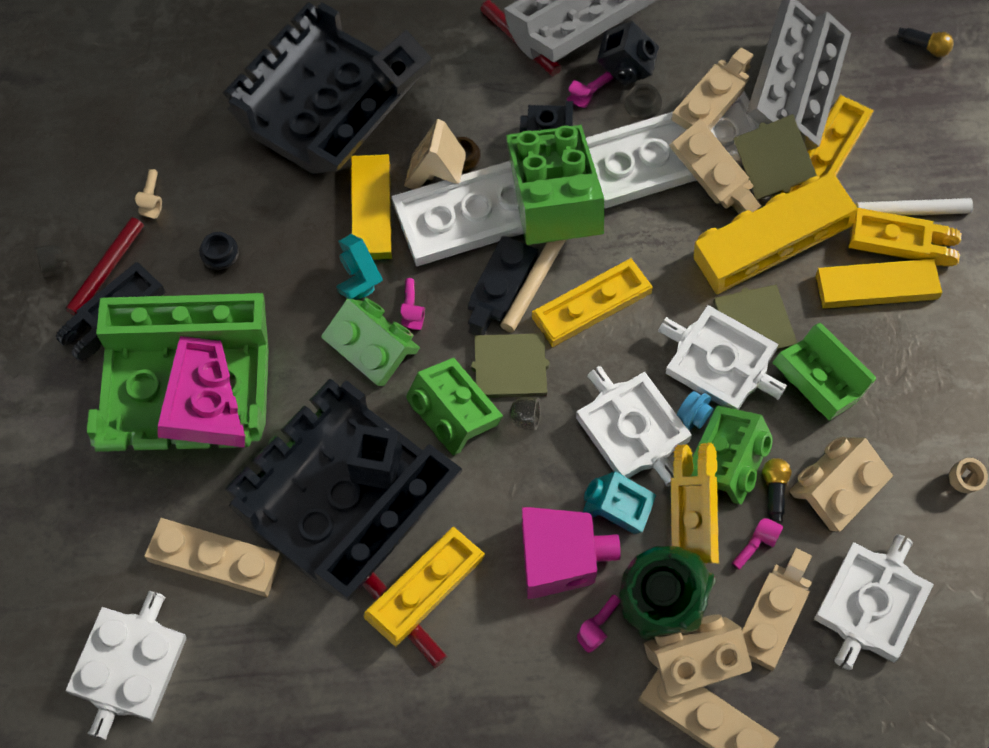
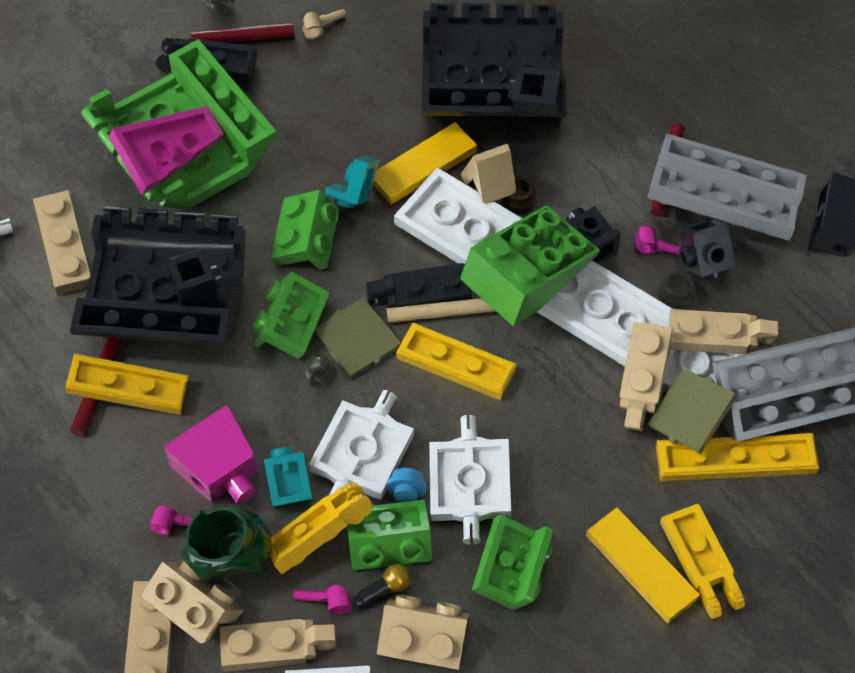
camera: 55 degrees right, 5 degrees down
black plate [199,232,239,270] -> none
dark pink hand [401,278,425,330] -> none
yellow brick [693,172,858,295] -> none
olive piece [713,284,797,352] -> none
white bar [855,198,973,216] -> none

